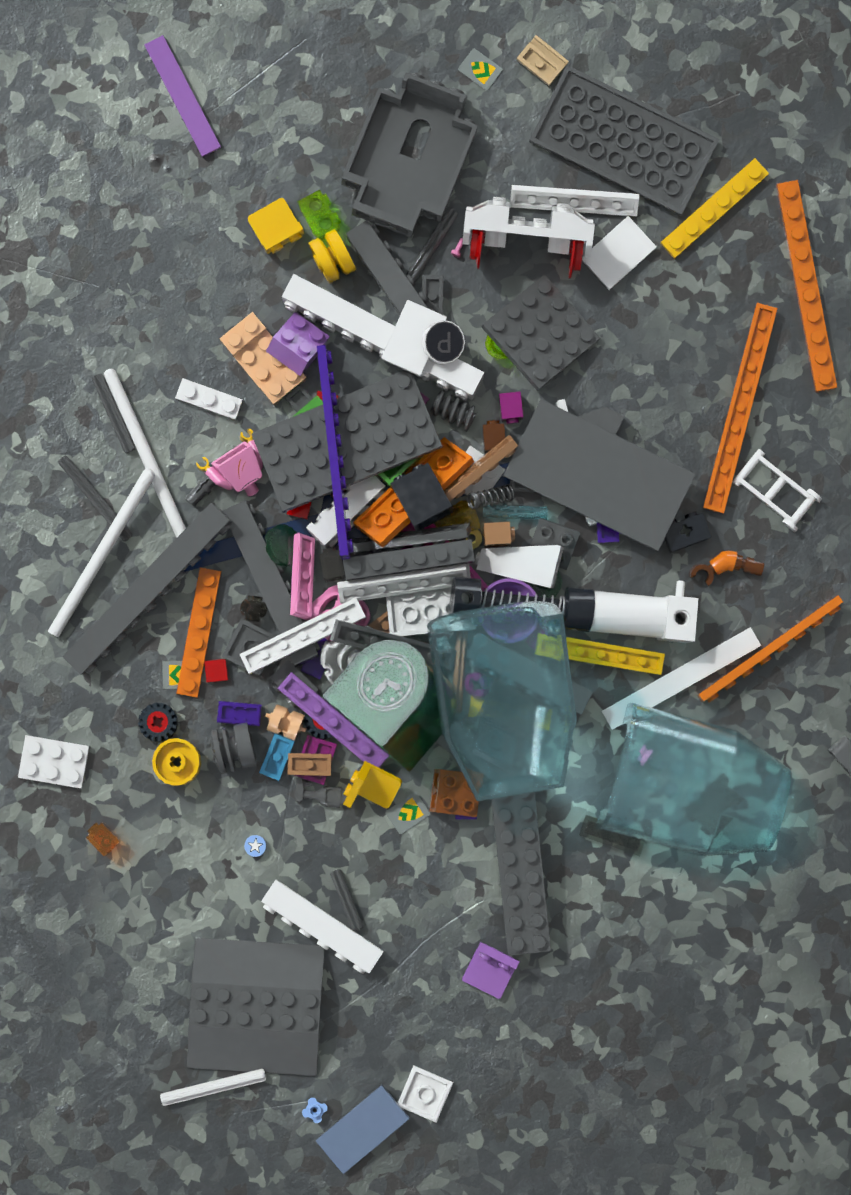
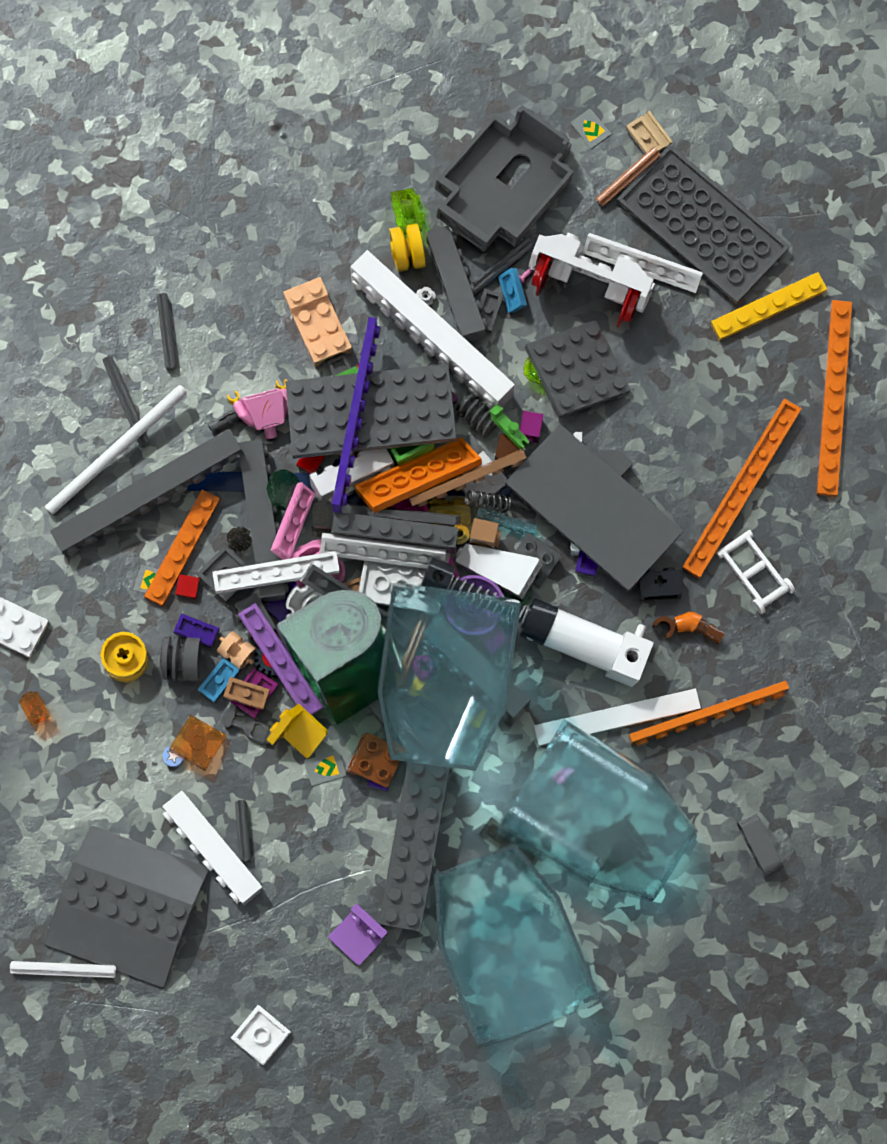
camera: 15 degrees right, 10 degrees down
white piece [104,369,186,538] -> none
black wheel [138,703,178,742] -> none
medium lavender tile [144,35,221,158] -> none
white plate [175,378,243,420] -> none
yellow bracket [248,198,304,254] -> none
medium lavender brick [266,312,330,376] -> none
light blue plate [302,1098,327,1123] -> none
sand blue tile [316,1085,410,1174] -> none
white tile [381,300,447,377] -> none
black panel [390,463,454,532] -> none
black tile [422,320,465,364] -> none
yellow plate [536,632,665,675] -> none
white tile [582,216,657,290] -> none
none -> clear orange tile [169,714,227,771]
none -> white plate [416,287,436,306]
none -> clear light blue windscreen [434,843,600,1049]
none -> bright green piece [489,404,529,449]
none -> dark azure plate [498,268,527,313]
none -> nougat axle [596,147,660,207]

